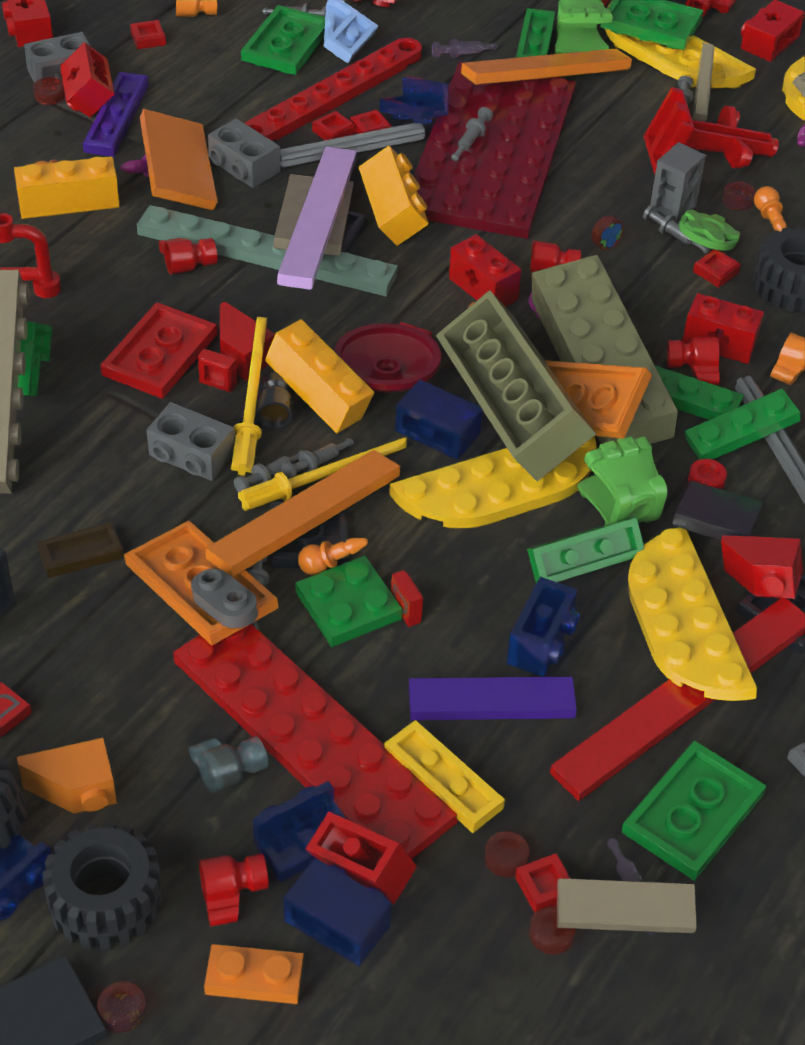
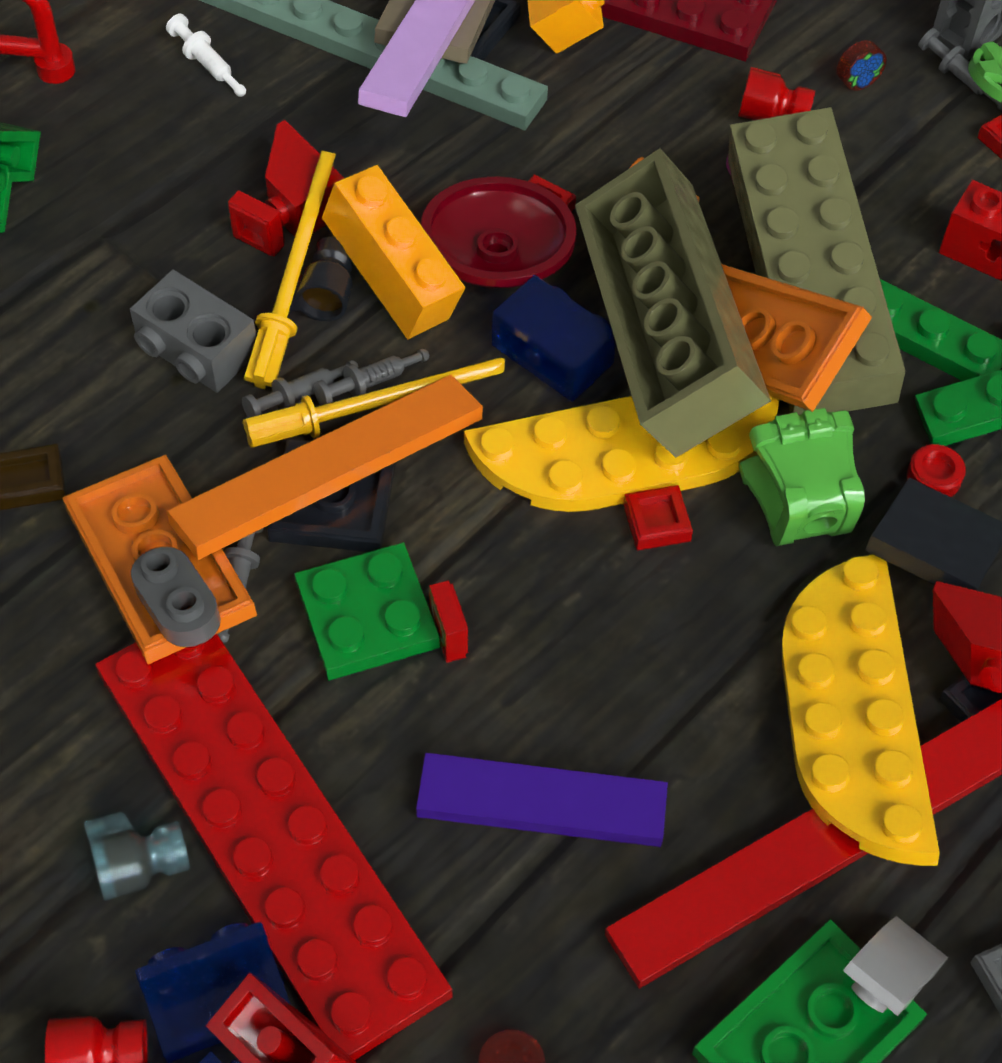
camera: 10 degrees right, 10 degrees up
red plate [100,302,217,399] -> none
red piece [159,238,217,275] -> none
orange bar [298,538,368,575] -> none
yellow plate [384,720,505,833] -> none
red brick [449,234,522,307] -> none
clear blue brick [506,576,580,677] -> none
green plate [527,517,644,587] -> none
red piece [667,336,720,385] -> none
none -> white piece [166,14,246,97]
none -> red tile [623,485,693,551]
none -> light grey slope [843,916,948,1016]

